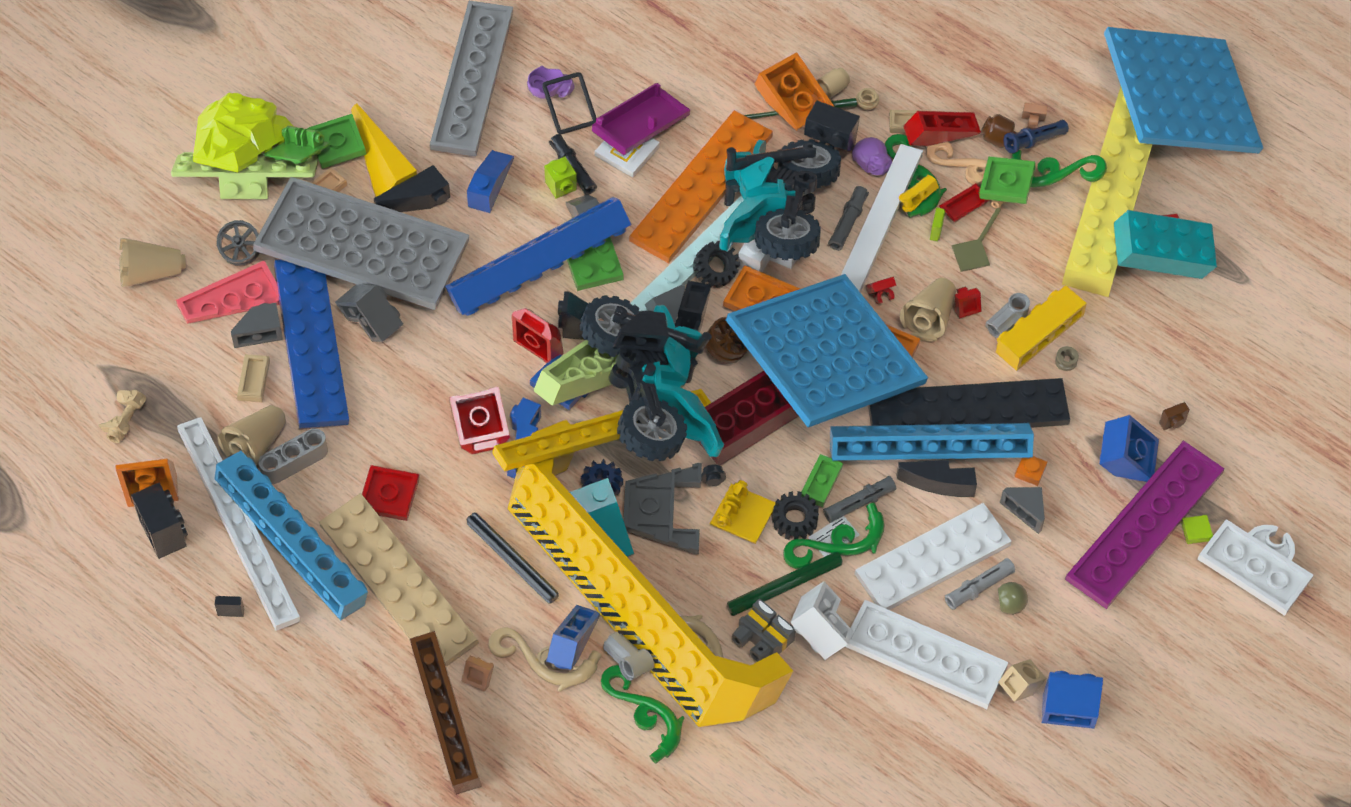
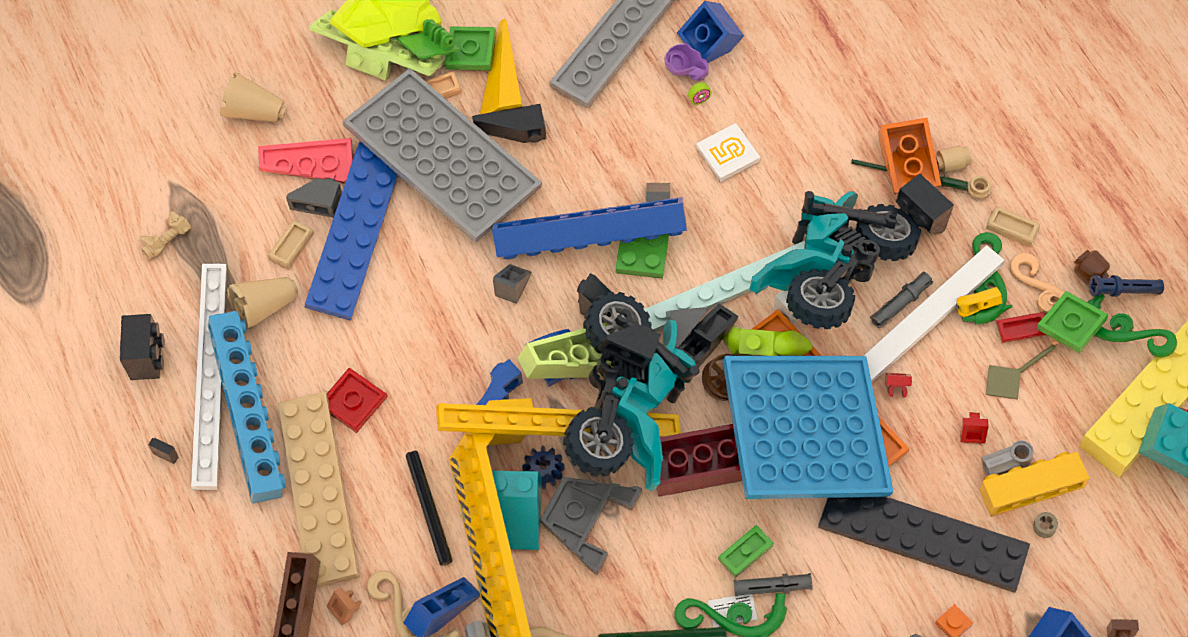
camera: 30 degrees right, 5 degrees up
orange slope [115,458,179,507] -> none
dark grey wheel [217,220,260,266] -> none
light grey beam [259,429,328,484] -> none
dark grey brick [335,284,403,342] -> none
red slope [449,387,510,454] -> none
blue slope [467,150,514,213] -> none
red slope [512,308,564,363] -> none
black piece [542,72,597,134] -> none
lime brick [544,157,577,199] -> none
black pin [549,134,597,195] -> none
magenta container [592,83,690,155] -> none
orange plate [629,110,773,264] -> none
black tyre [693,241,740,288] -> none
black plate [701,464,726,486] -> none
yellow hinge [710,480,775,544] -> none
black tyre [772,491,819,540] -> none
dark azure brick [830,423,1034,461] -> none
medium lavender hair [852,137,892,175] -> none
black slope [896,460,977,497] -> none
tan cone [900,278,956,342] -> none
red slope [903,111,981,146] -> none
lime tile [930,207,945,242] -> none
nougat tile [1022,102,1048,129] -> none
none -> dark grey slope [493,264,532,304]
none -> blue slope [677,1,744,63]
none -> tile [688,82,712,105]
none -> lime torso [723,326,813,356]

